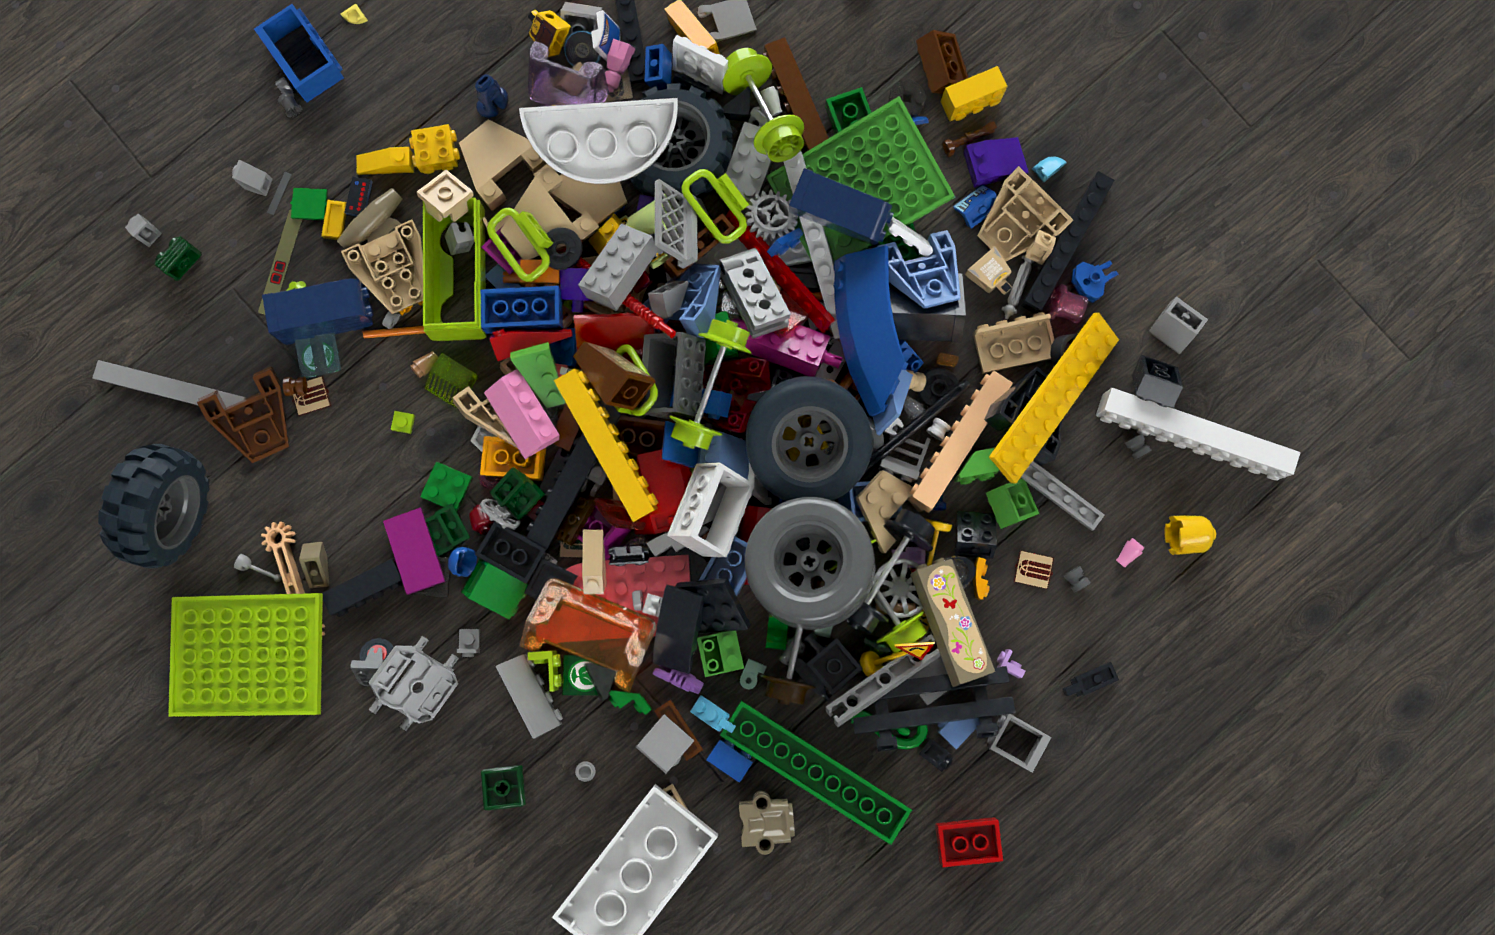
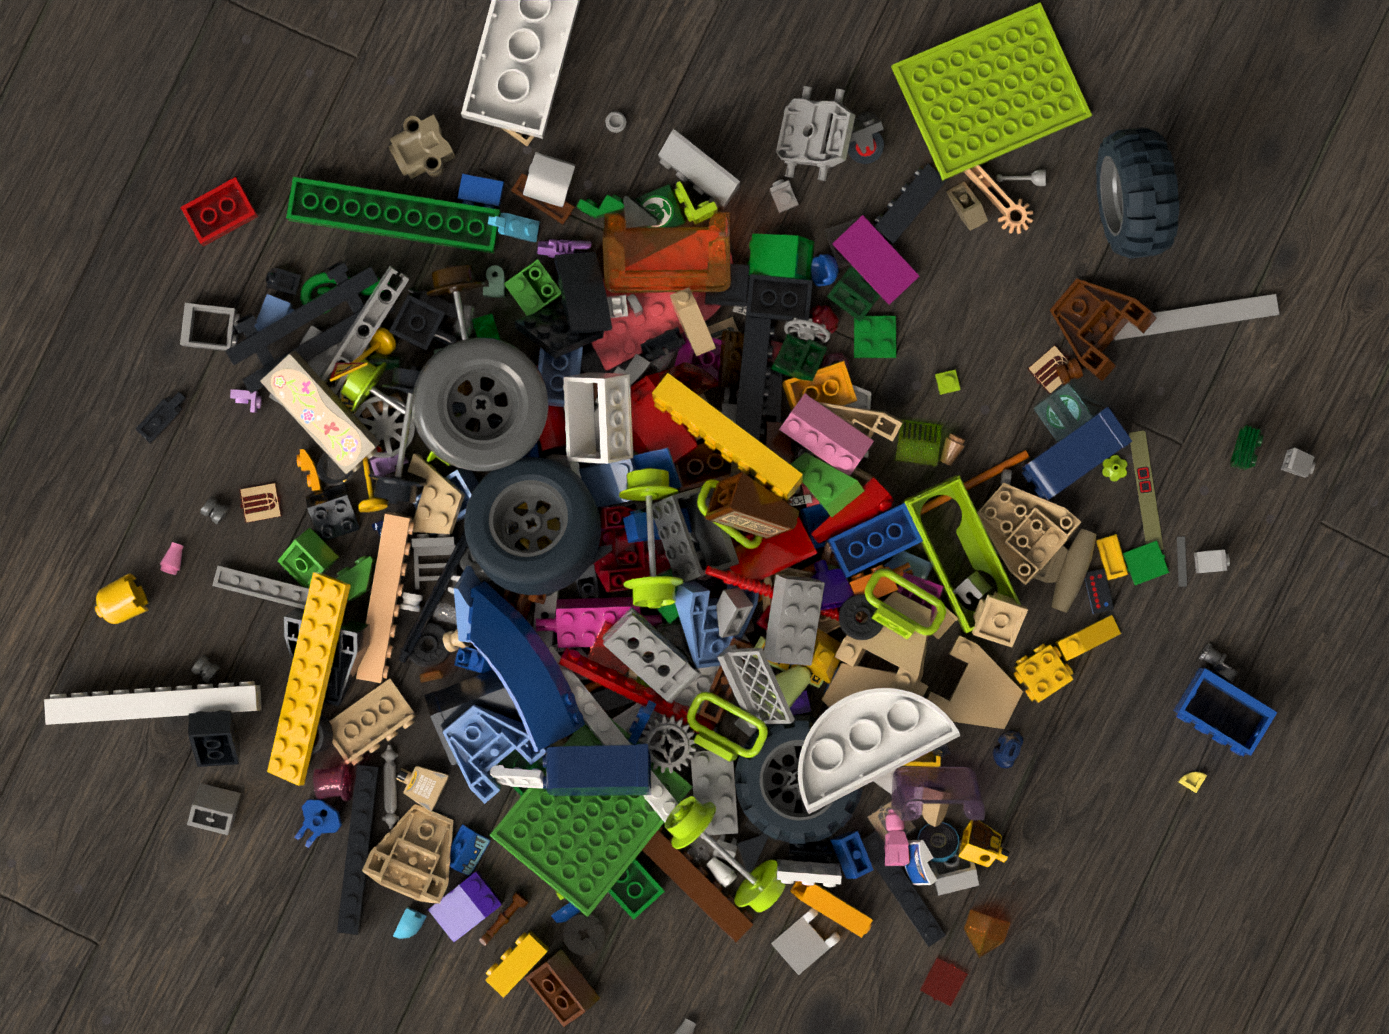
camera: 155 degrees right, 5 degrees up
dark green brick [481,765,526,811] -> none
tan bracket [1025,230,1056,265] -> none

